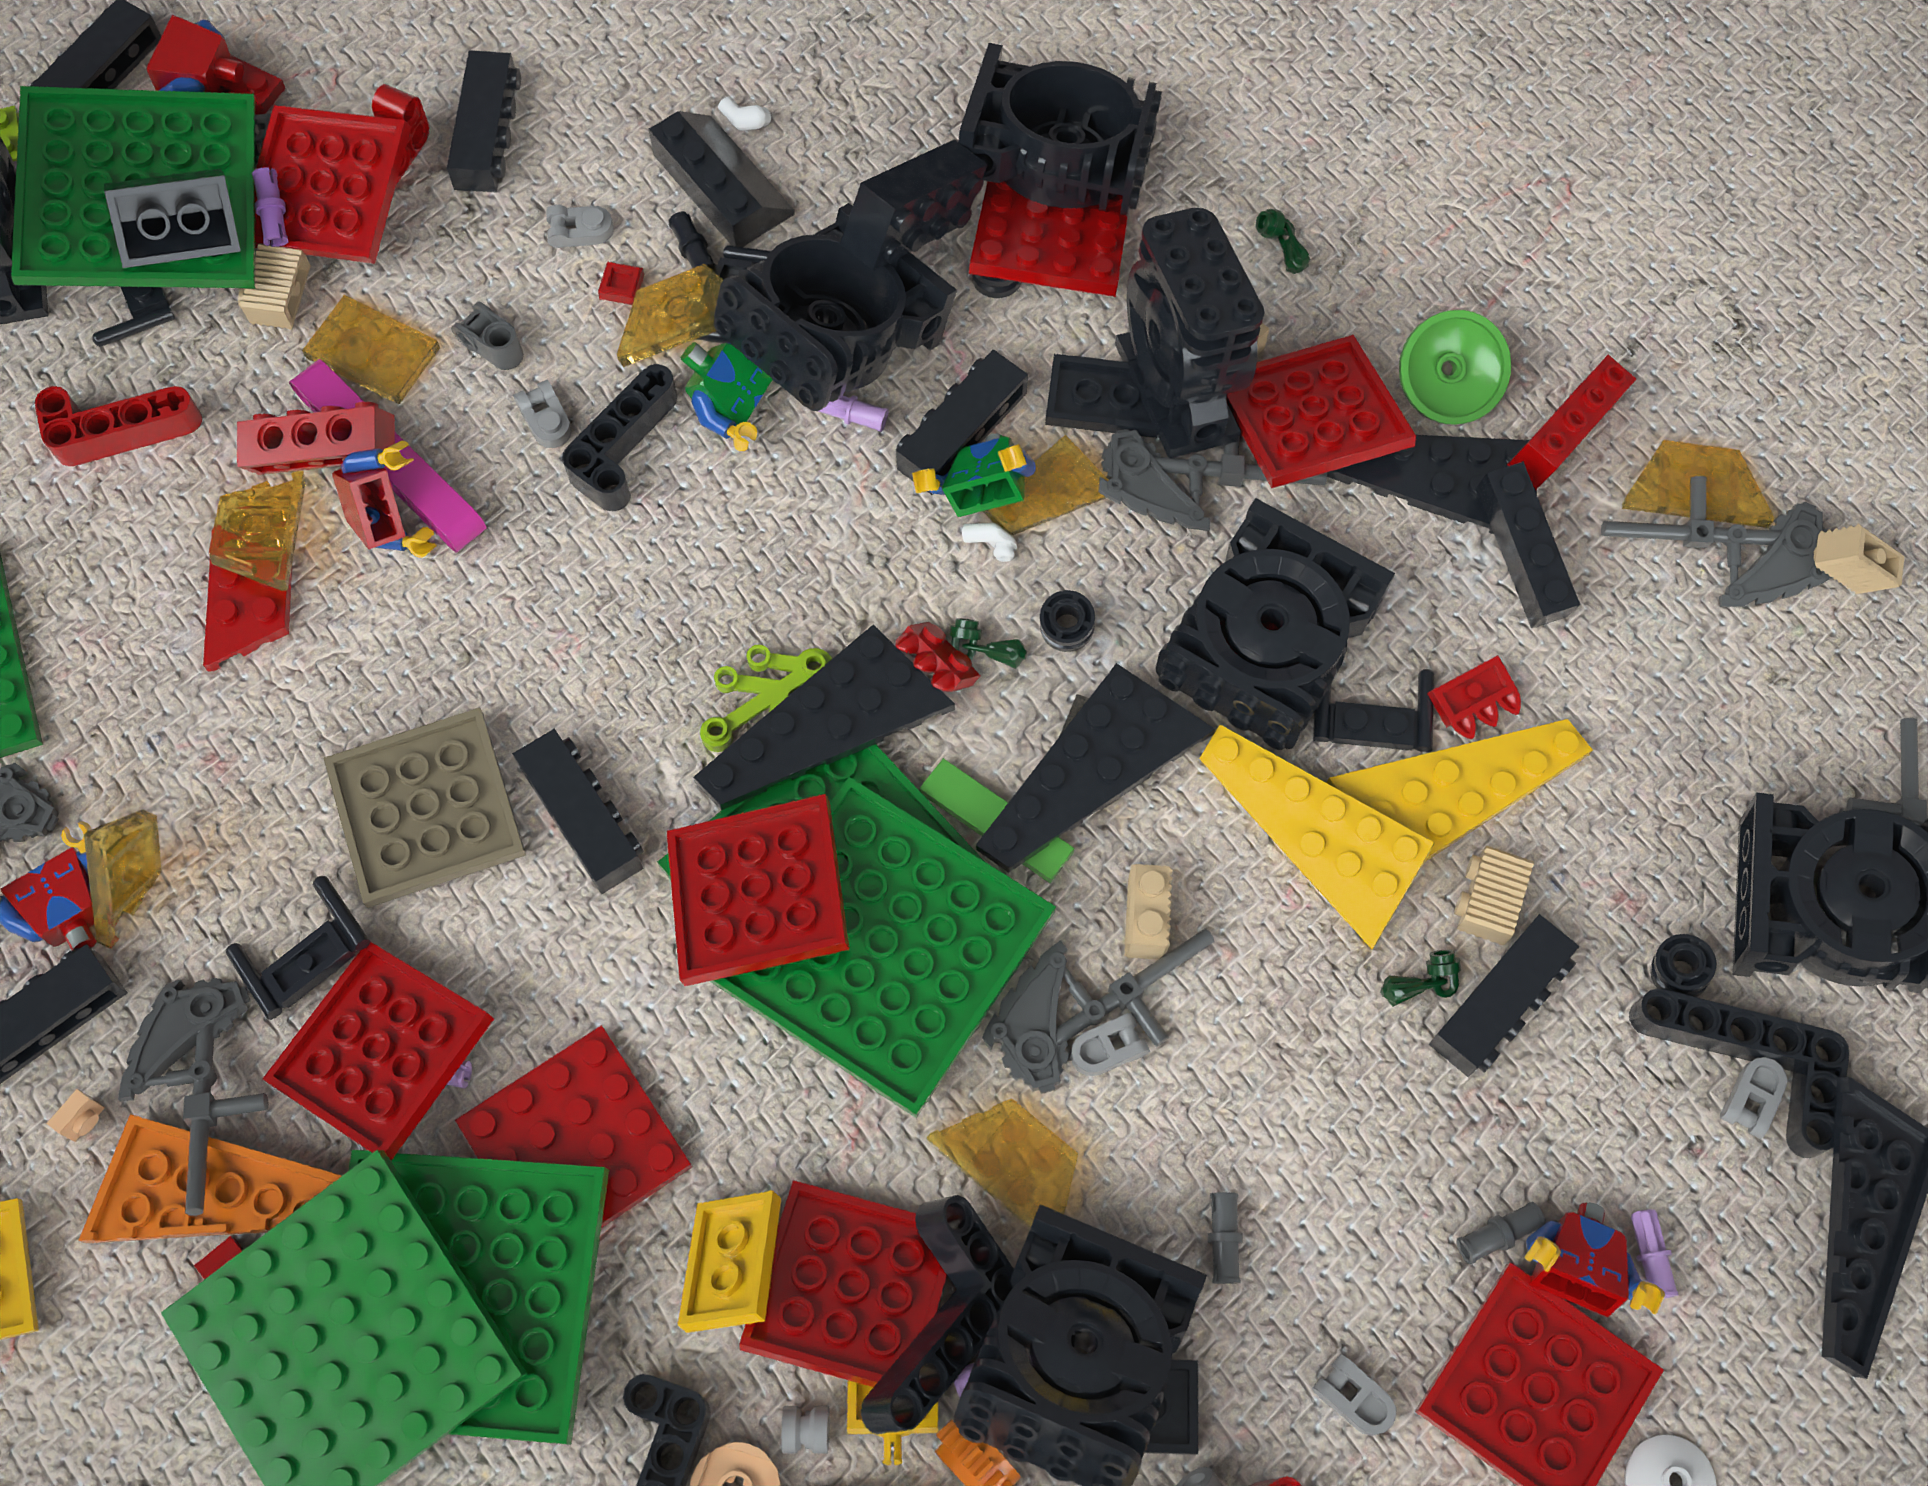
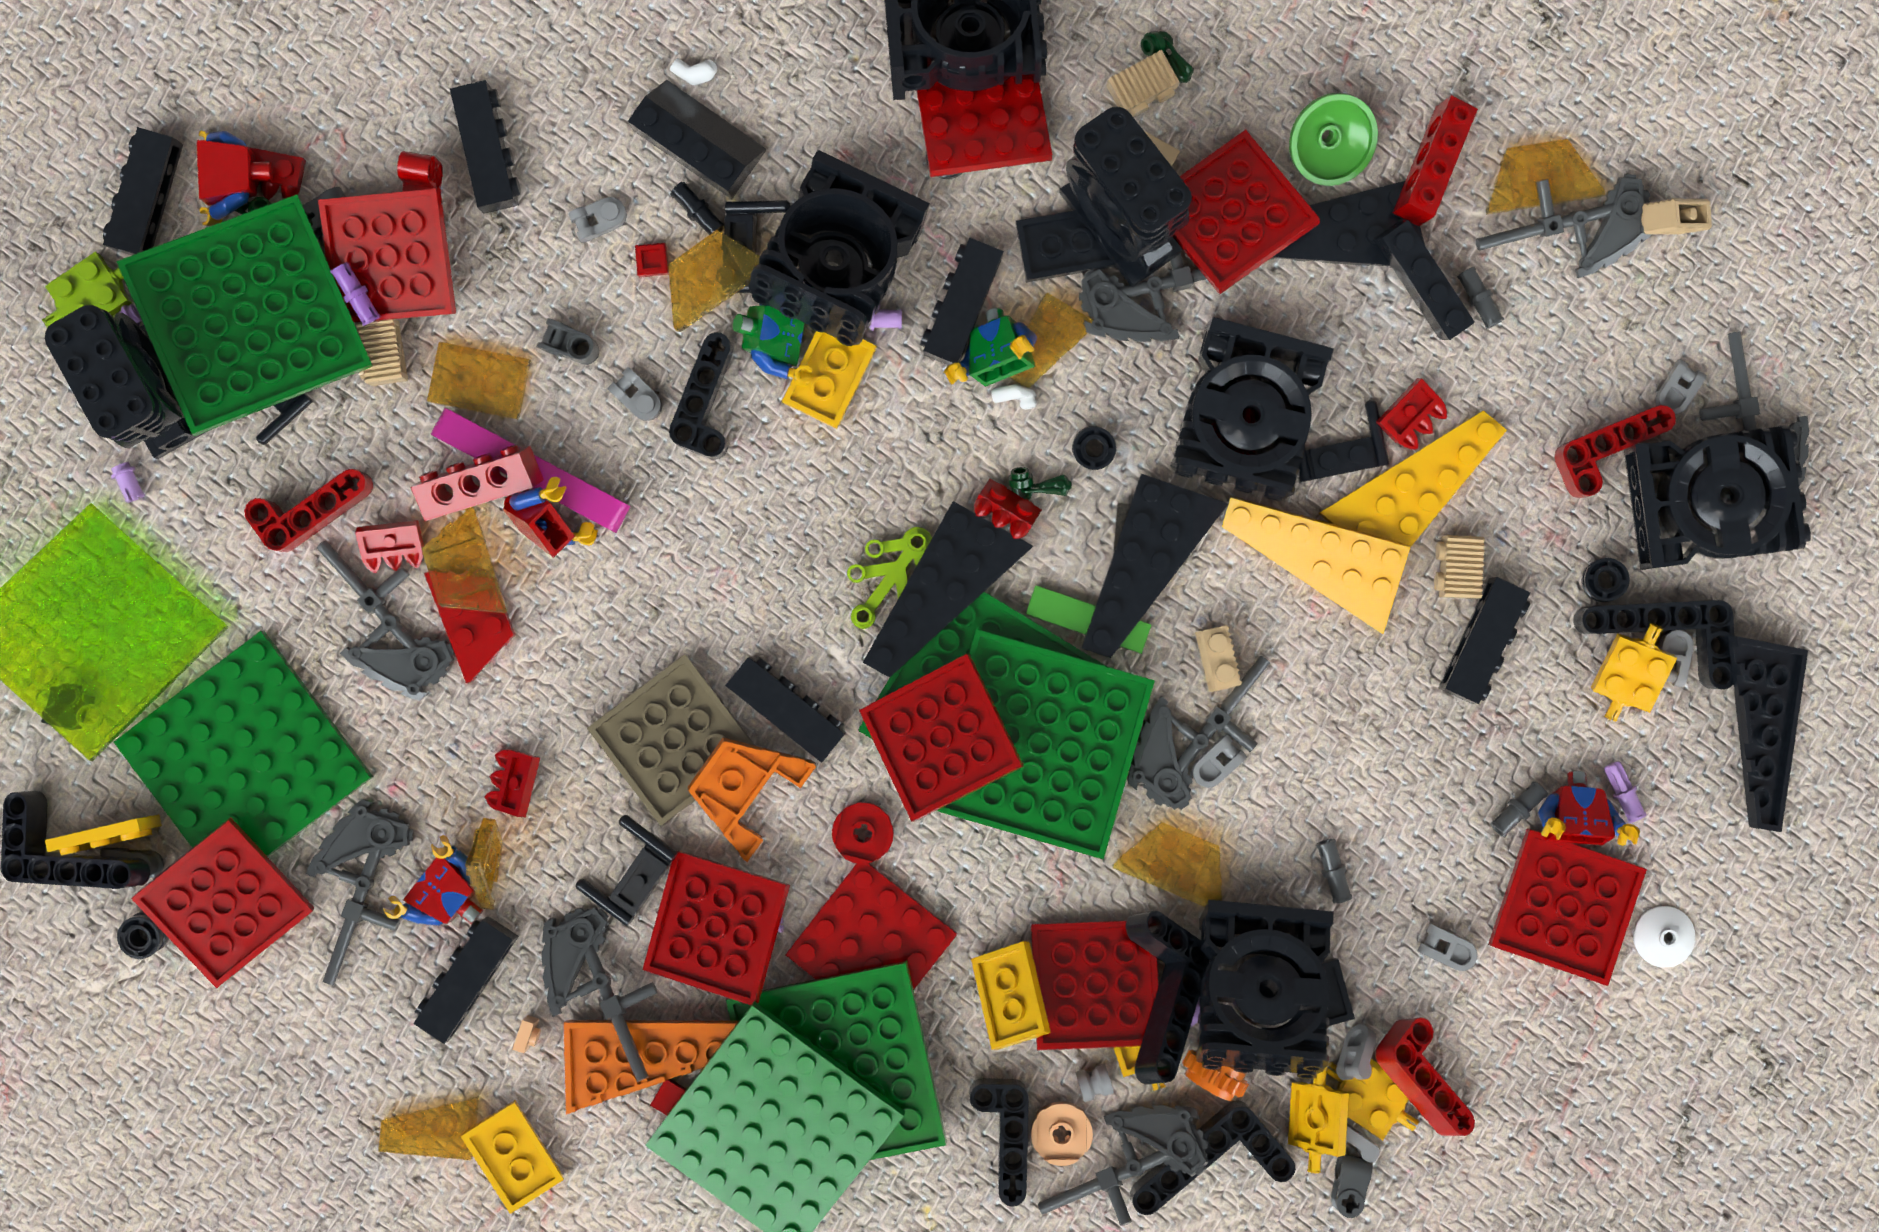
camera: 15 degrees left, 20 degrees up
black slope [104,168,241,268] -> none
black brick [840,139,988,271] -> none
dark green piece [1380,950,1461,1007] -> none
none -> dark grey bar [317,540,455,701]
none -> plate [355,520,424,573]
none -> red plate [485,750,540,818]
none -> orange wing [687,737,816,862]
none -> yellow plate [782,331,877,429]
none -> red plate [832,802,894,864]
none -> tan brick [1106,50,1179,117]
none -> dark grey pin [1457,267,1505,329]
none -> red beam [1554,405,1676,498]
none -> yellow plate [1591,623,1677,722]
none -> light grey plate [1655,359,1706,415]

